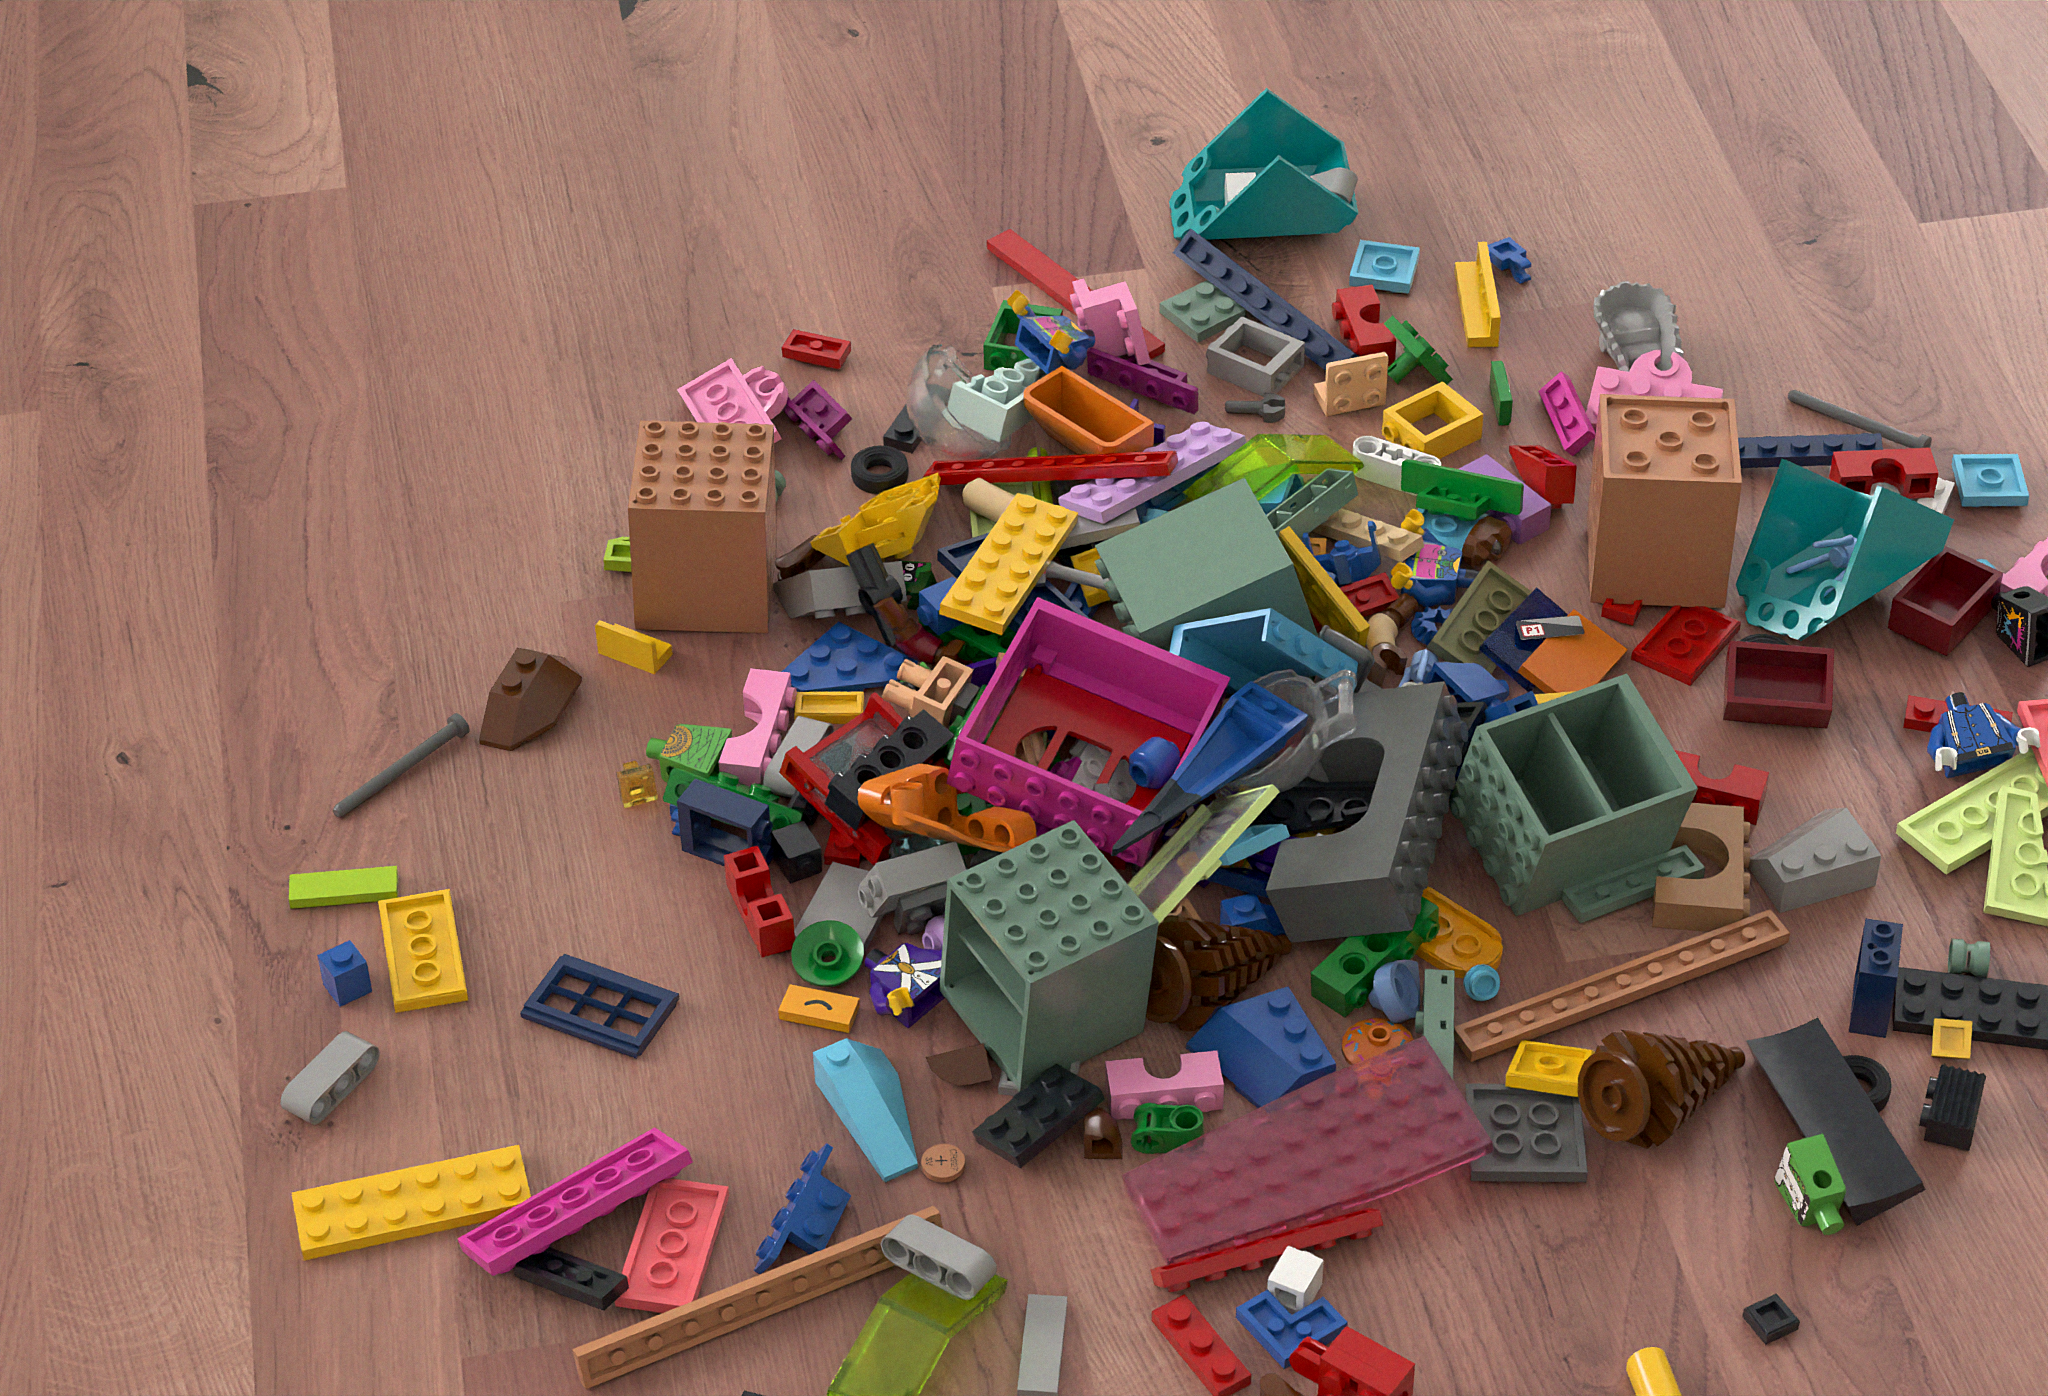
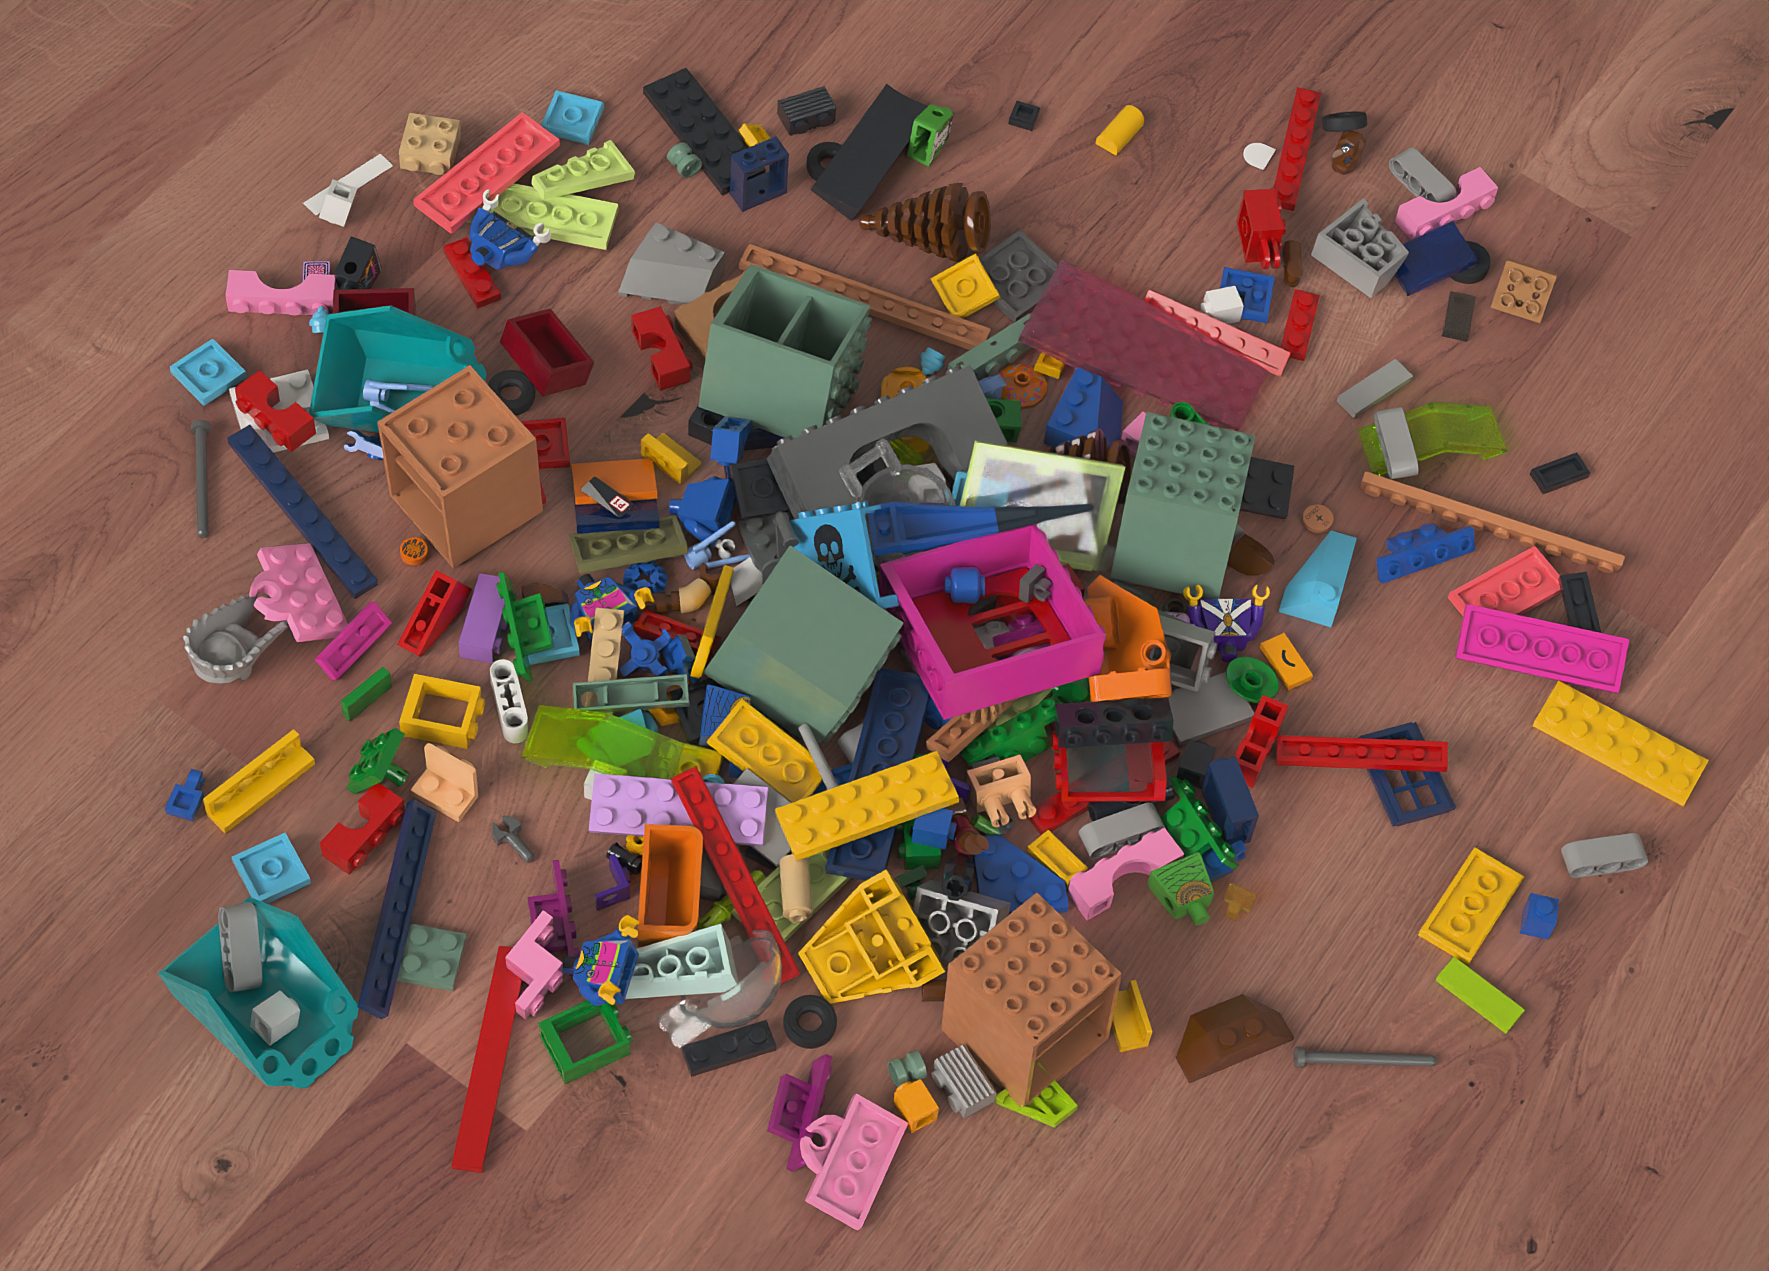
camera: 140 degrees left, 15 degrees up
red plate [782,329,851,369] -> none
light grey window [1206,317,1305,397] -> none
none -> red plate [1276,735,1448,772]

